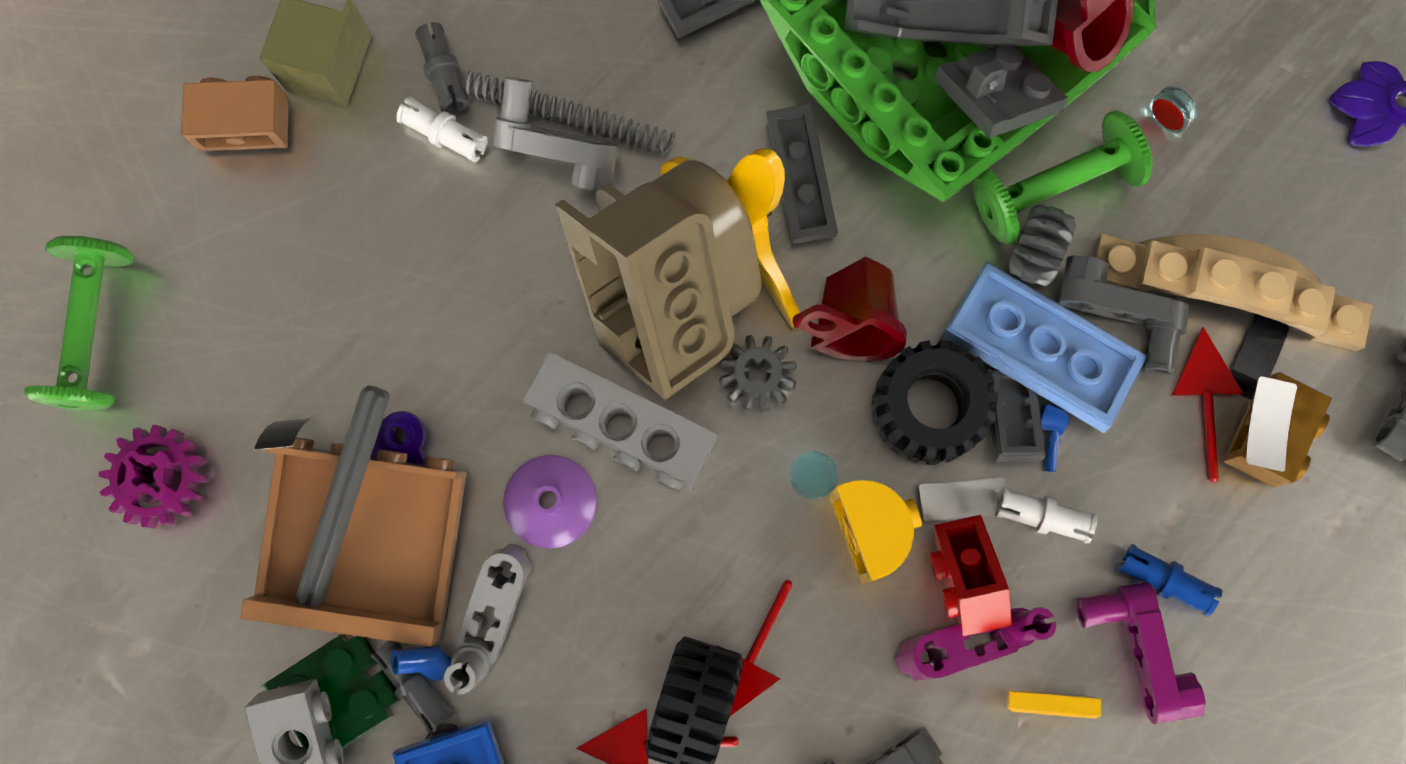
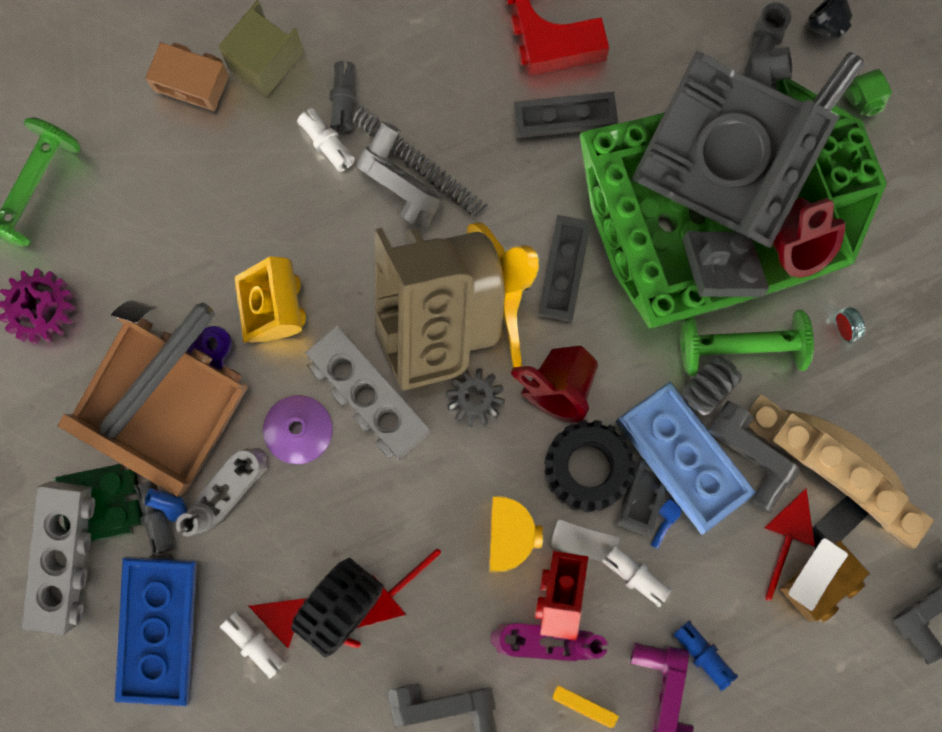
camera: 20 degrees right, 0 degrees up
clear light blue tile [790,451,838,500] -> none
none -> yellow brick [234,256,306,343]

